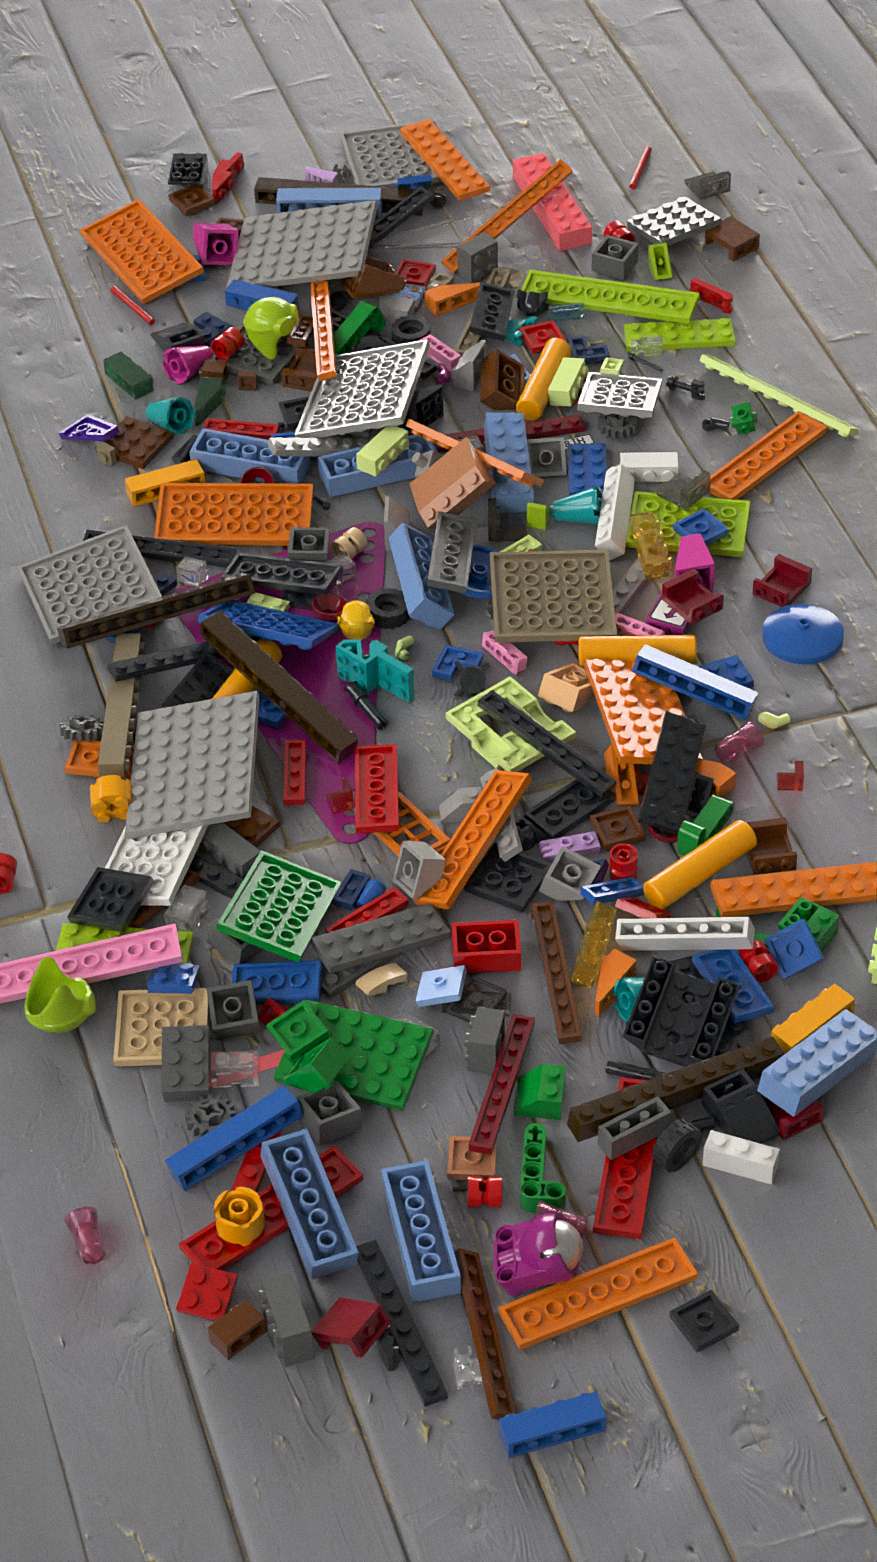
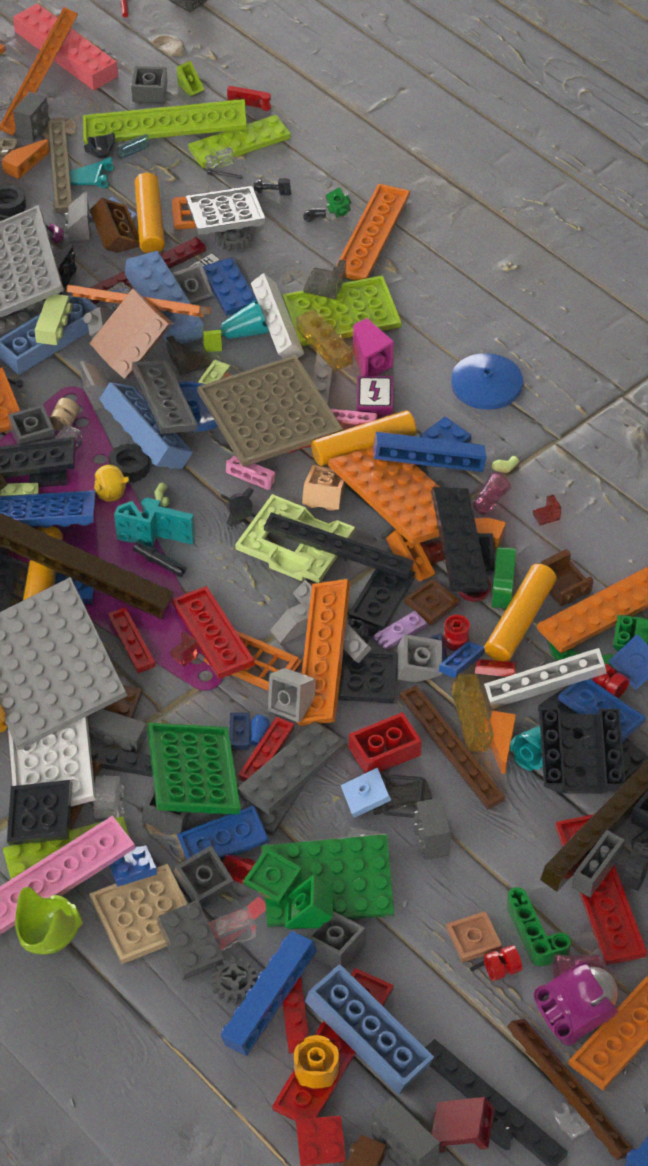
camera: 25 degrees left, 5 degrees up
clear pink plant [64,1206,106,1264] -> none
dark red piece [312,593,348,622] -> none
tan slope [355,963,408,996] -> none
medium blue brick [381,1160,461,1303] -> none
bright pink piece [420,335,461,372] -> none
blue plate [432,645,484,681] -> none
dark red plate [468,1014,535,1155] -> none
black plate [469,282,515,341] -> none
green slope [514,1064,566,1120] -> none
red plate [520,320,566,354] -> none
yellowish green brick [548,357,588,407] -> none
dark blue plate [568,336,610,364] -> none
yellowish green plate [600,357,624,375] -> none
red wheel [604,220,635,242] -> none
black pin [605,1059,667,1080] -> none
white brick [620,452,678,482] -> none
plate [626,197,722,246] -> none
dark red panel [662,568,724,625] -> none
blue plate [673,509,729,546] -> none
yellowish green plate [699,354,859,437] -> none
reddish brown panel [705,216,760,262] -> none
dark red panel [752,554,812,607] -> none

